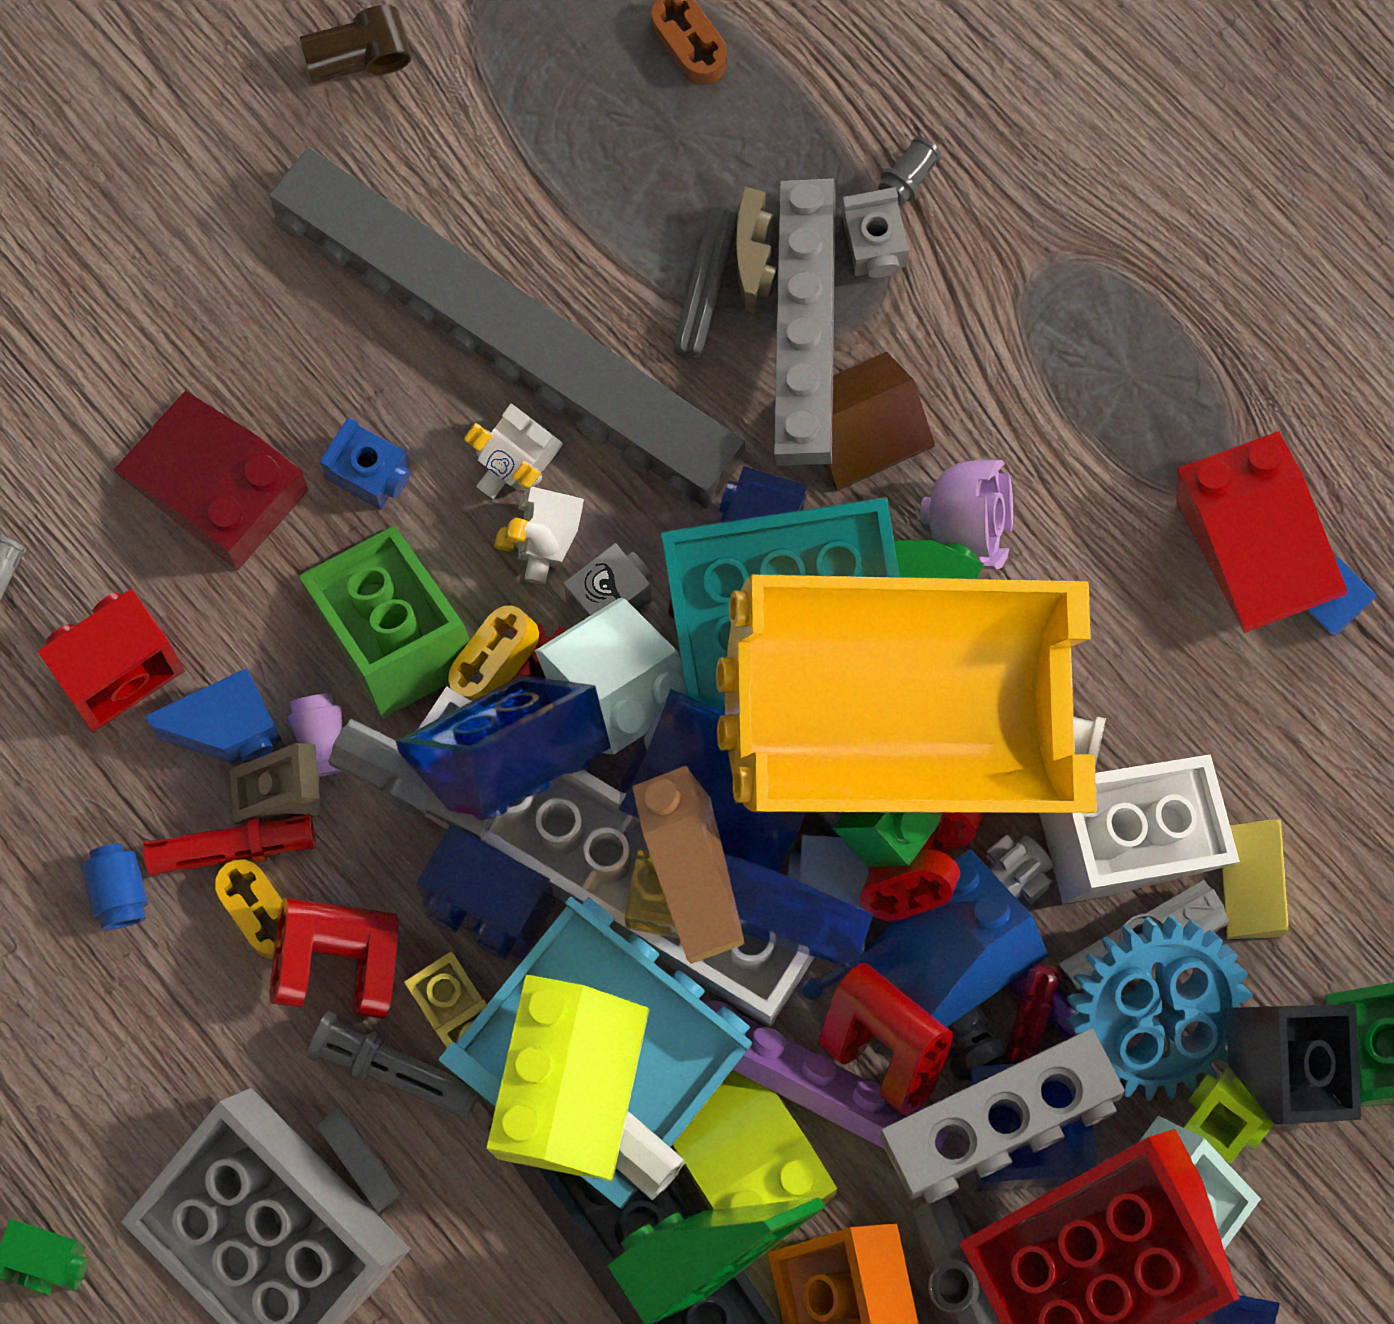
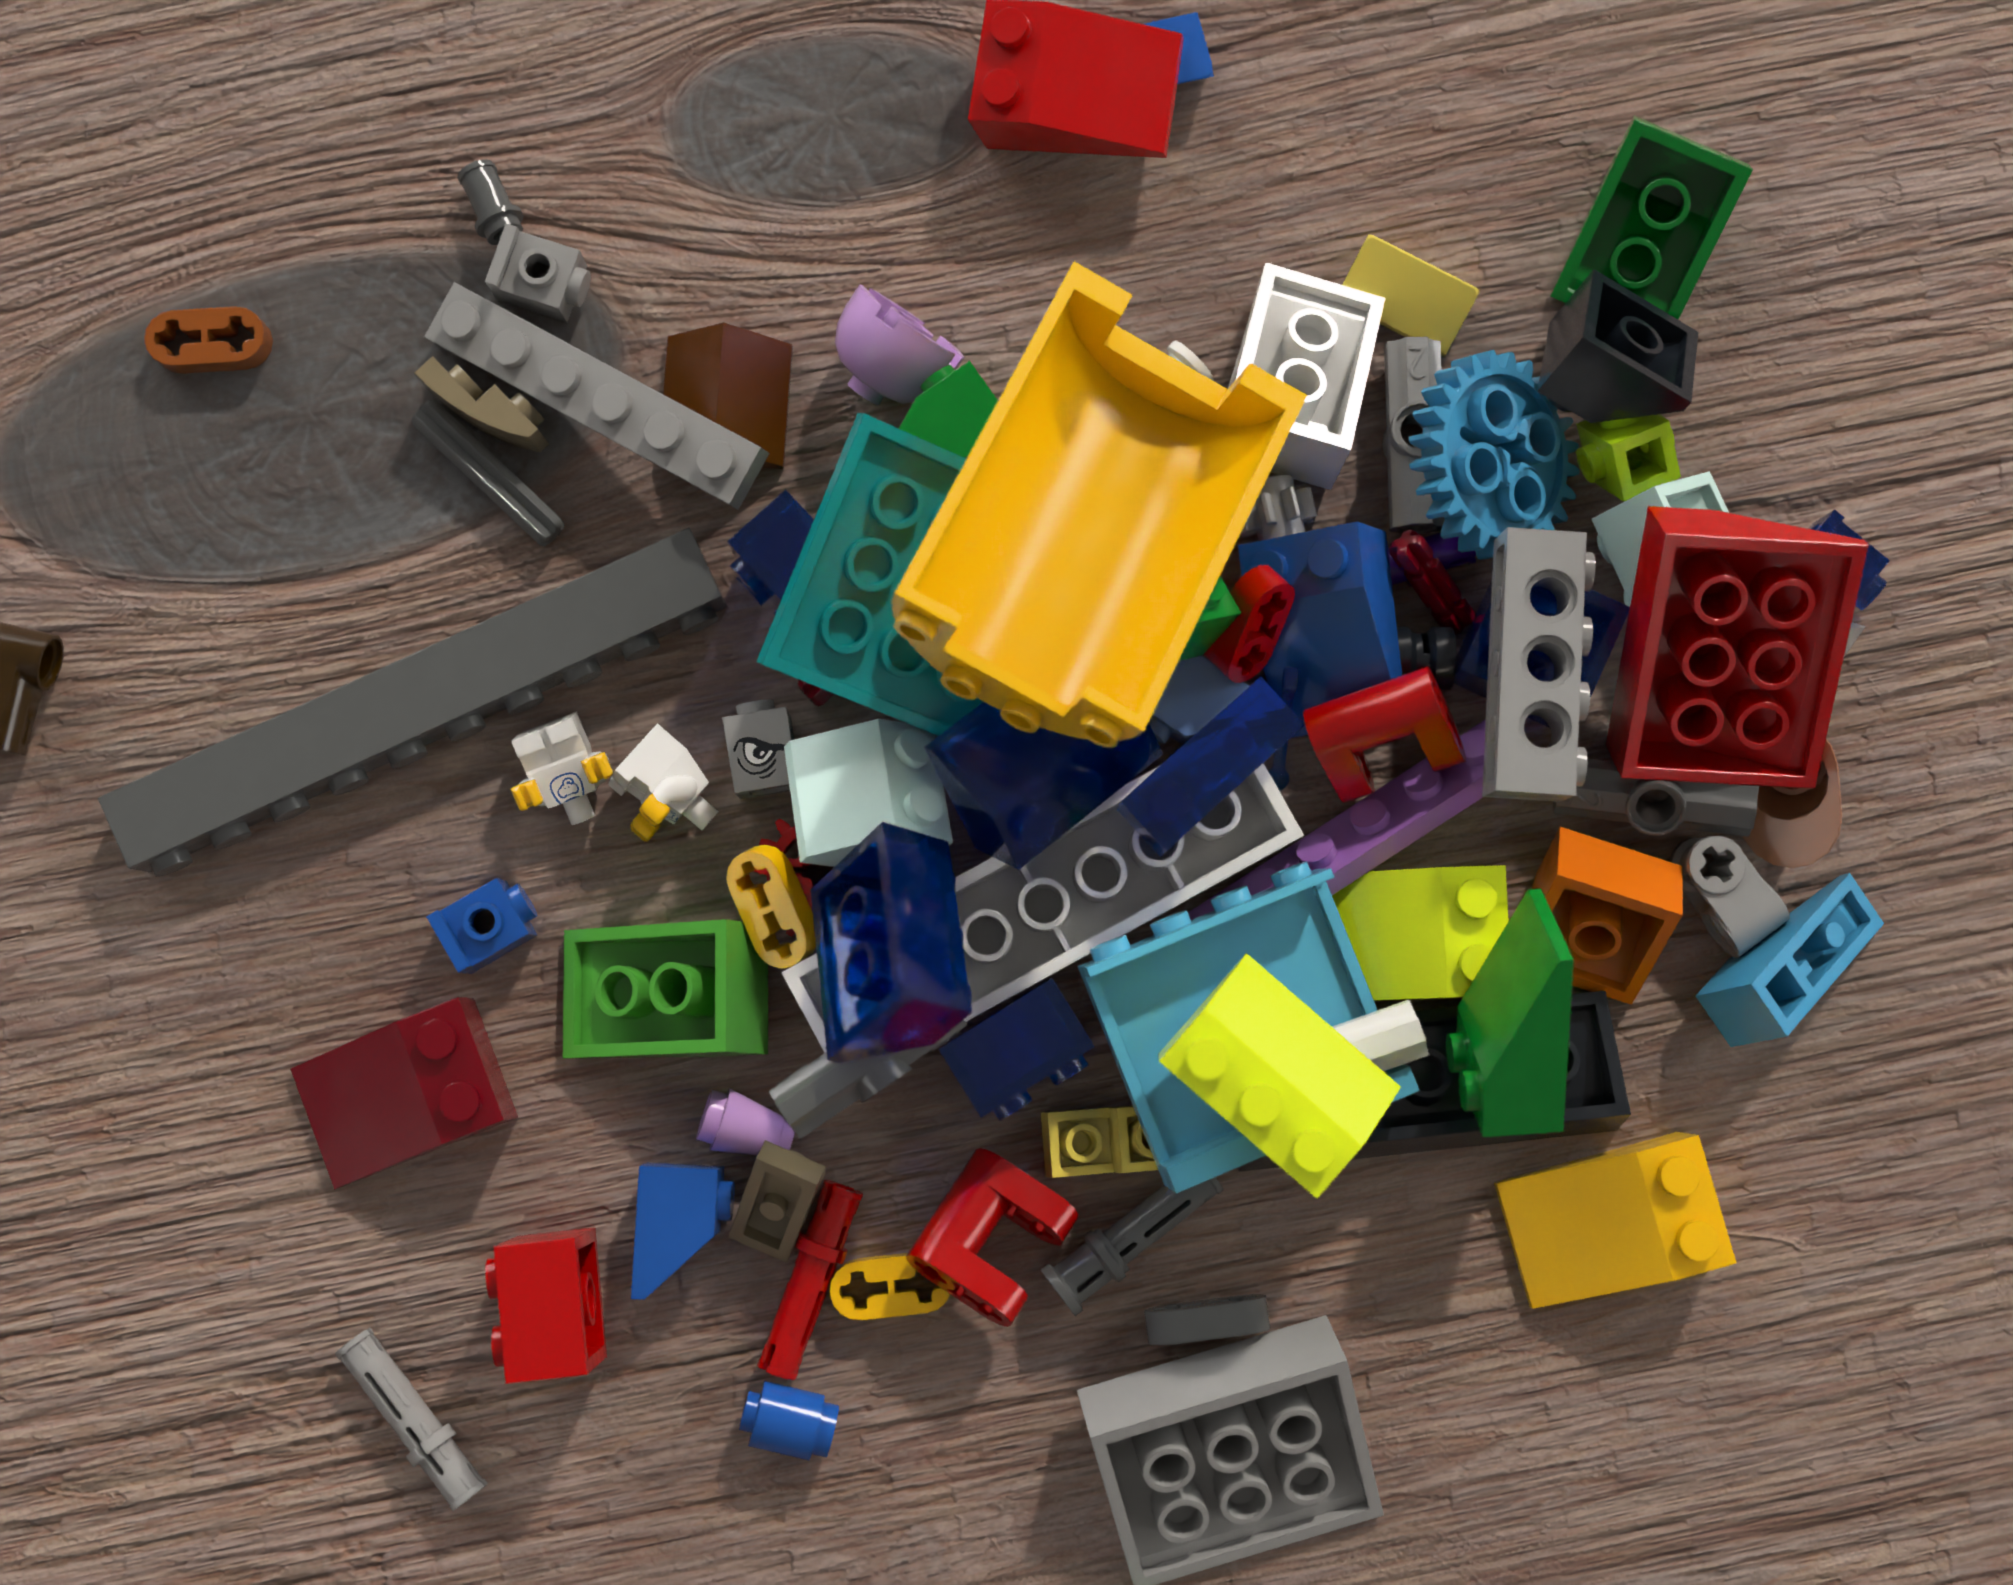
camera: 70 degrees left, 10 degrees up
clear yellow panel [624,850,679,938] -> none
medium nougat slope [632,766,745,964] -> none

